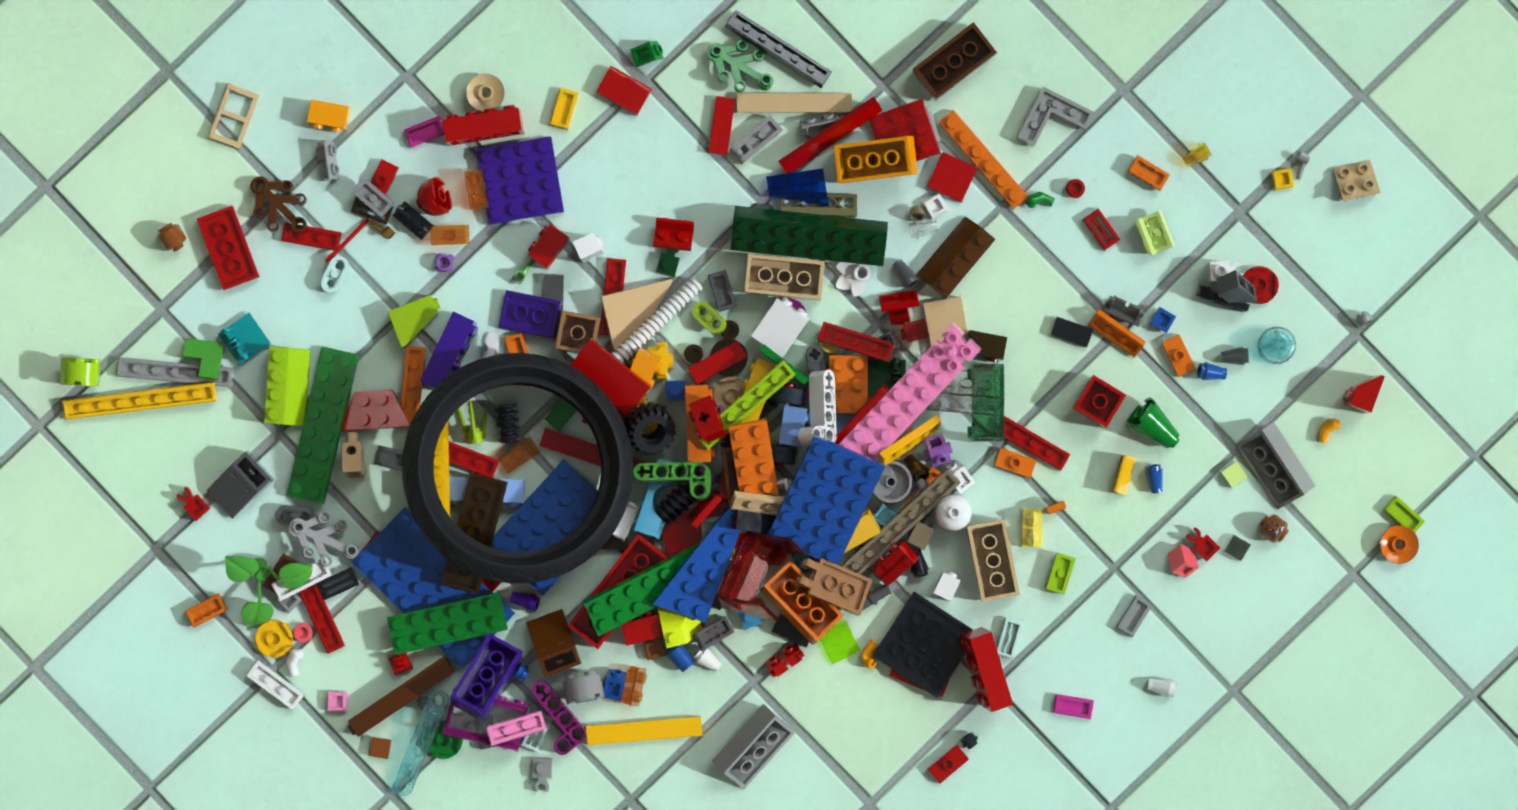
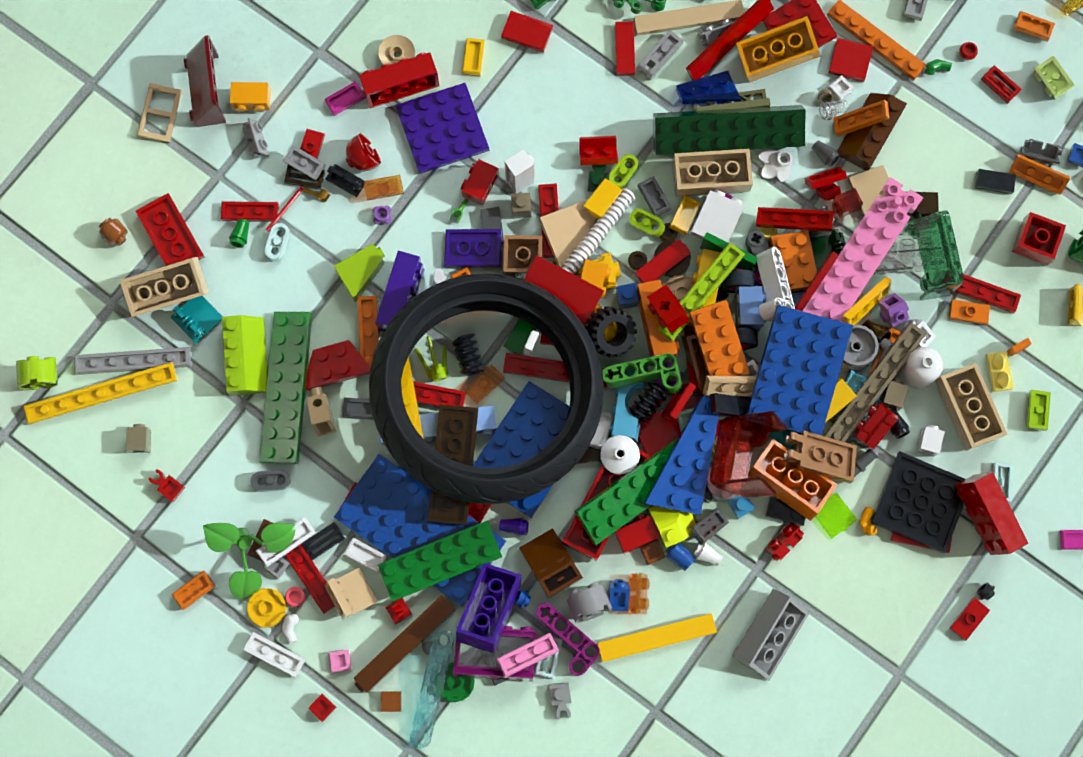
camera: 10 degrees left, 10 degrees down
bright green tile [183,338,224,381] -> none
dark grey slope [206,451,275,519] -> none
reddish brown plant [250,176,307,233] -> none
light grey plant [288,512,359,567] -> none
clear orange hinge [464,170,489,211] -> none
none -> tan brick [119,257,209,317]
none -> dark tan brick [127,424,151,453]
none -> windscreen [184,35,226,127]
none -> green cone [229,219,249,248]
none -> red plate [308,693,337,722]
none -> tan bracket [324,568,377,620]
none -> white tile [343,538,388,573]
none -> dark tan brick [511,193,531,219]
none -> white tile [523,330,539,356]
none -> yellow slope [583,178,622,219]
none -> white dish [600,435,640,474]
none -> lime plate [609,154,638,188]
none -> yellow tile [669,195,701,236]
none -> orange plate [834,99,889,137]

